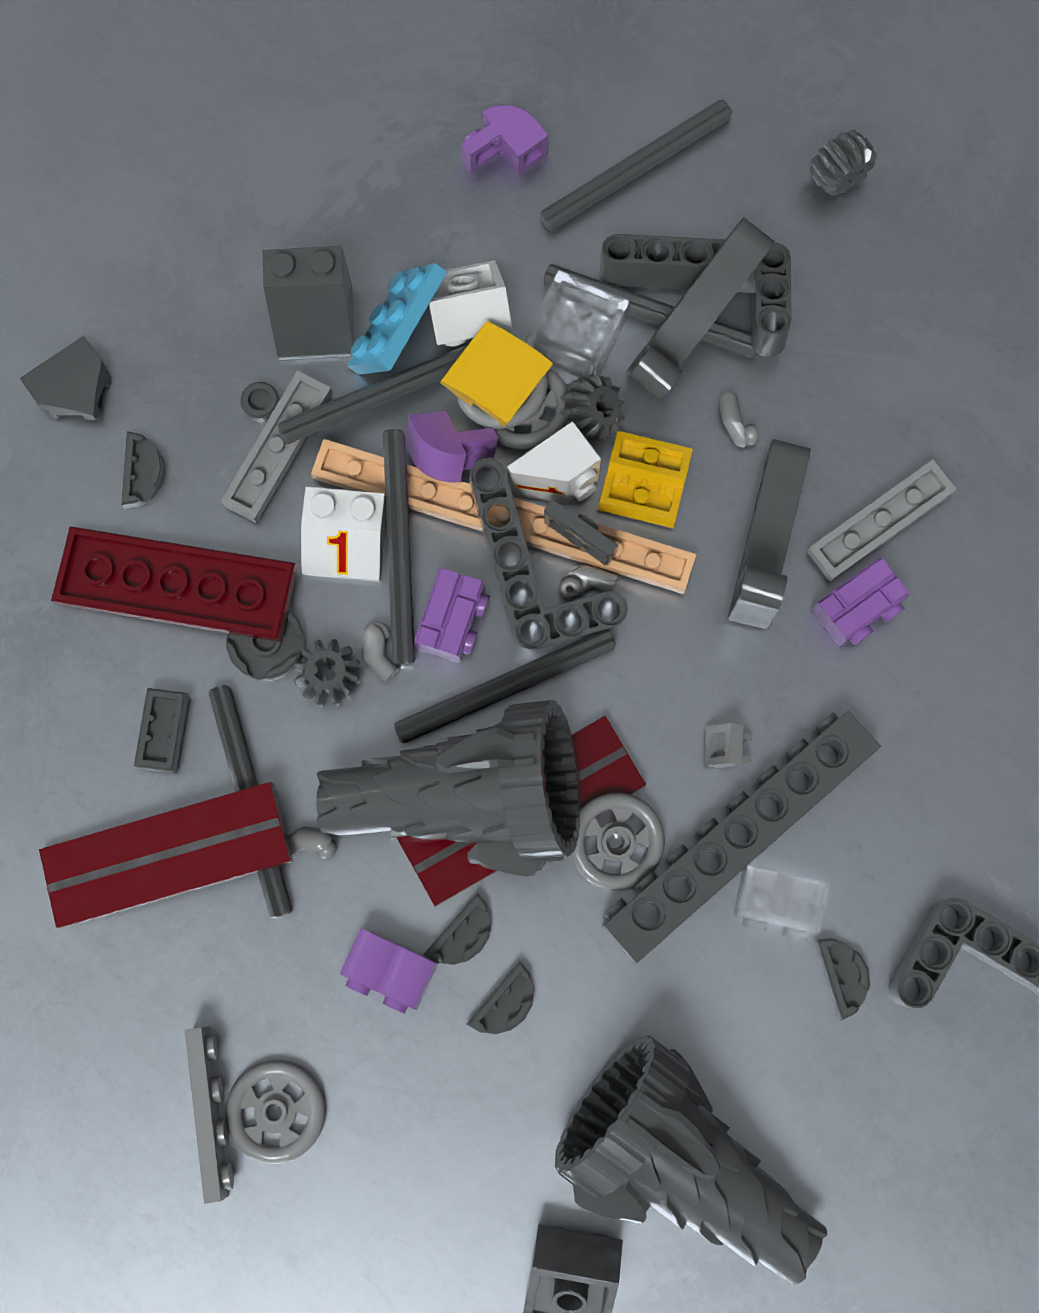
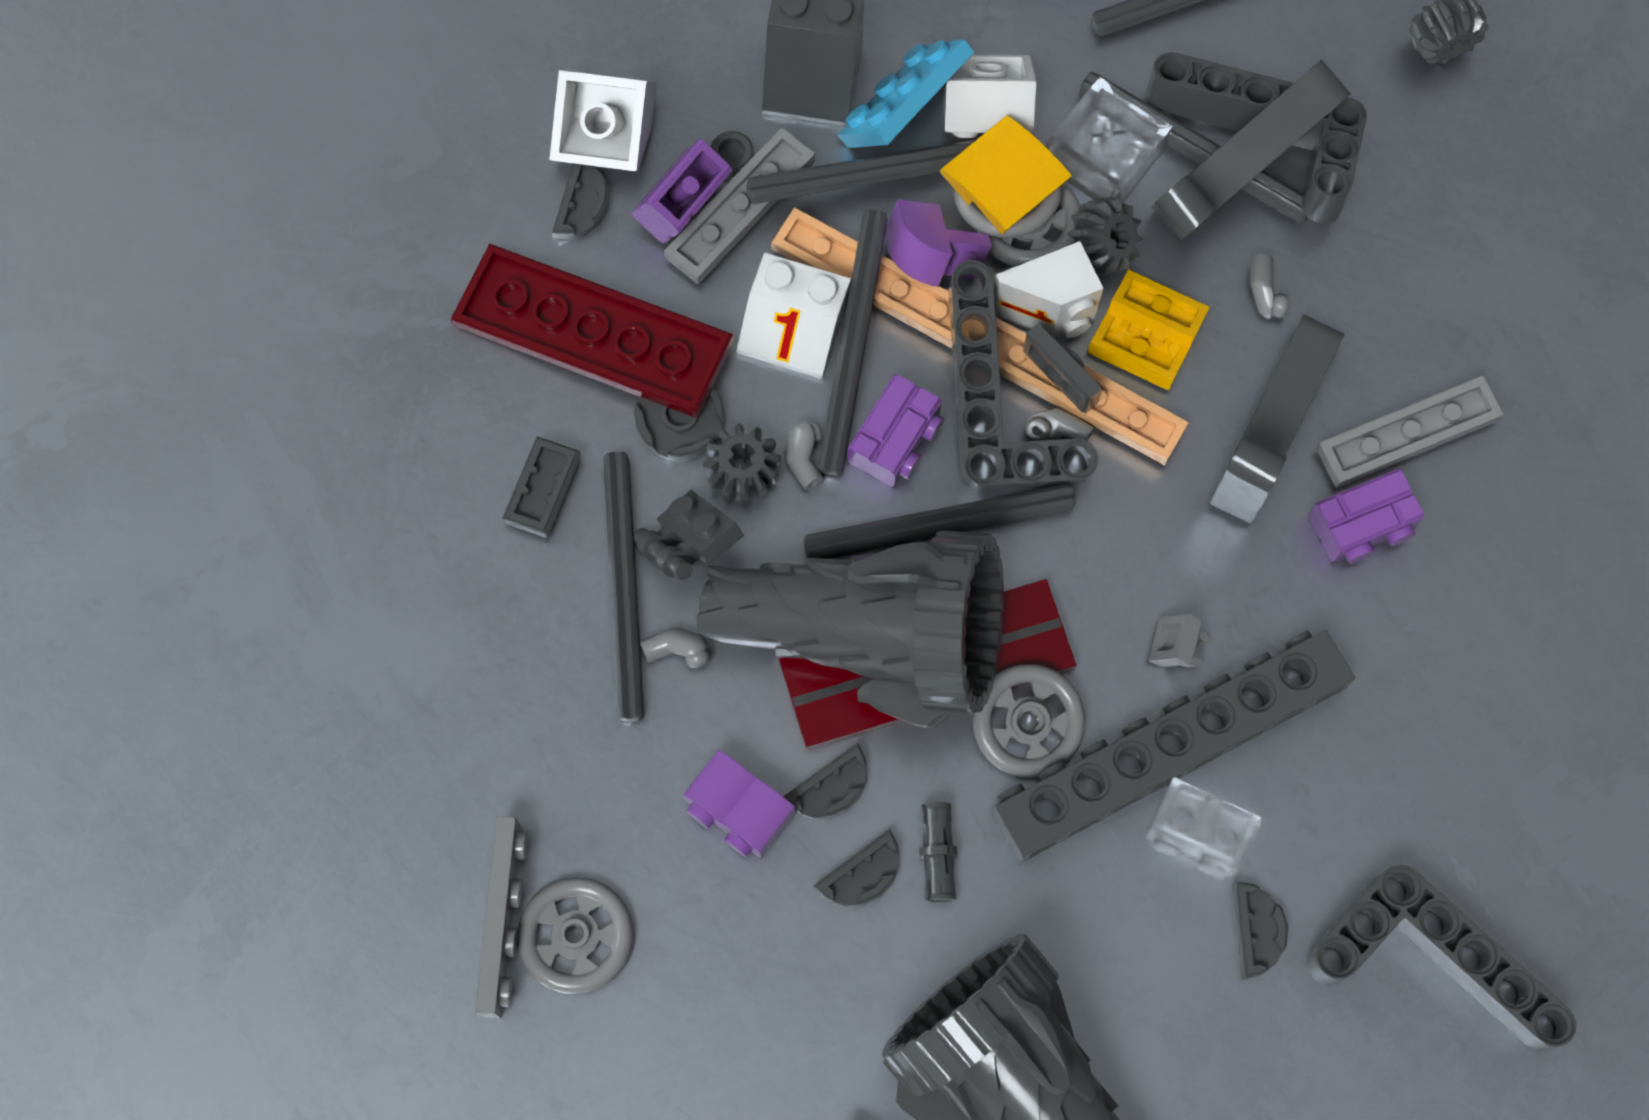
camera: 10 degrees right, 5 degrees down
dark grey slope [20,336,111,420] -> none
dark red tile [39,782,293,929] -> none
none -> white slope [550,70,657,171]
none -> medium lavender brick [631,139,732,244]
none -> dark grey plate [633,490,744,580]
none -> dark grey pin [919,802,958,903]

